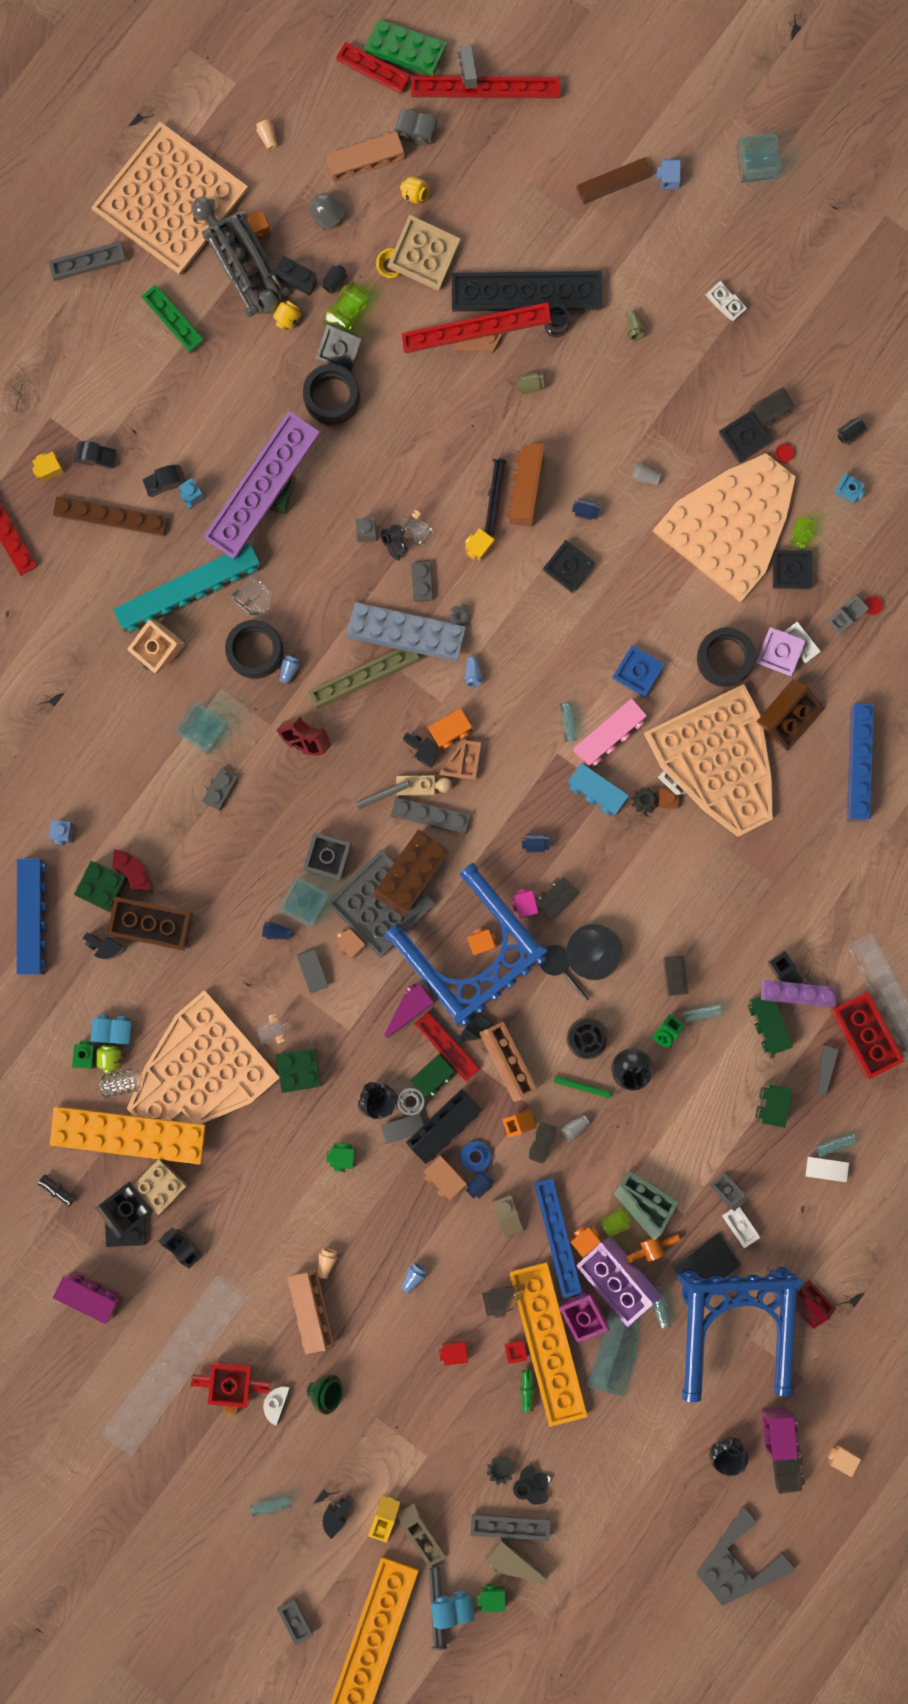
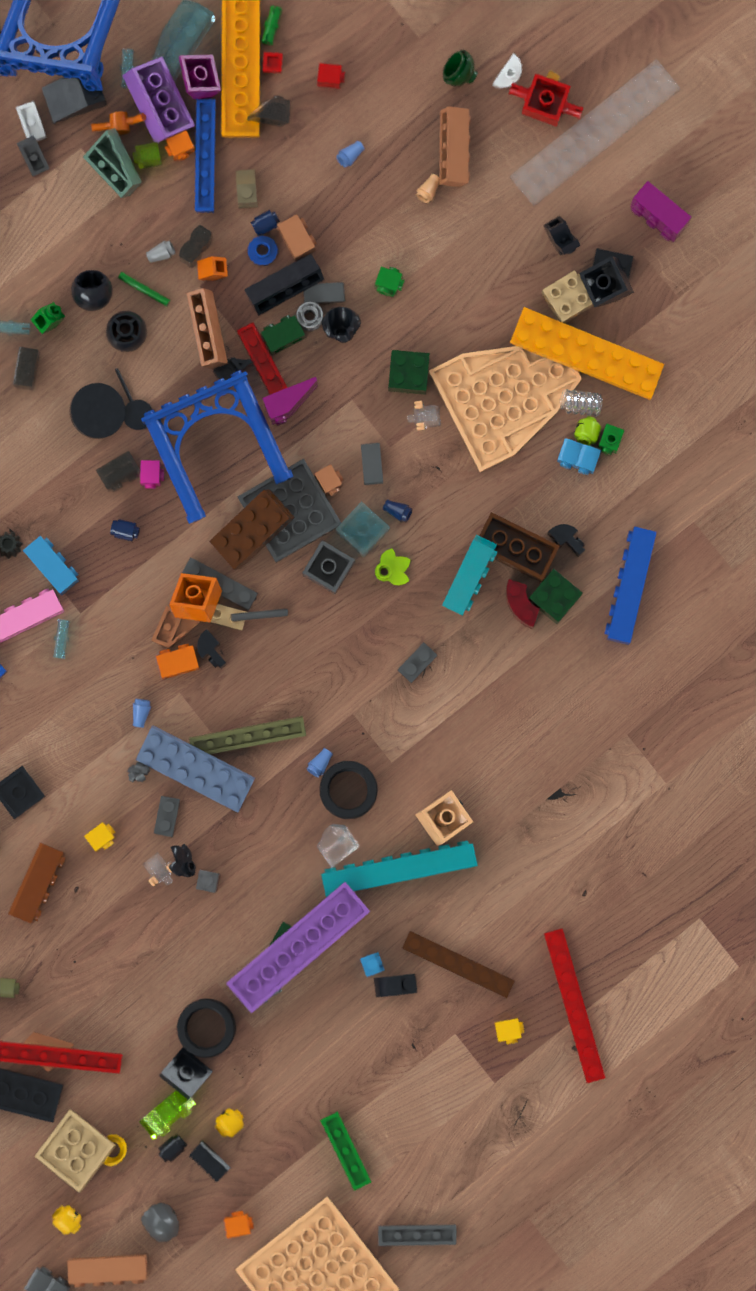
camera: 175 degrees left, 0 degrees up
black pin [38,1175,76,1207] -> none
medium blue brick [49,820,75,846] -> none
black brick [73,441,116,469] -> none
clear light blue brick [174,701,229,756] -> none
dark grey piece [191,196,290,318] -> none
dark red brick [276,716,332,755] -> none
orange brick [467,928,498,956] -> none
black axle [485,458,507,535] -> none
none -> orange brick [169,573,222,622]
none -> lime plate [375,549,411,586]
none -> teal brick [442,534,497,616]

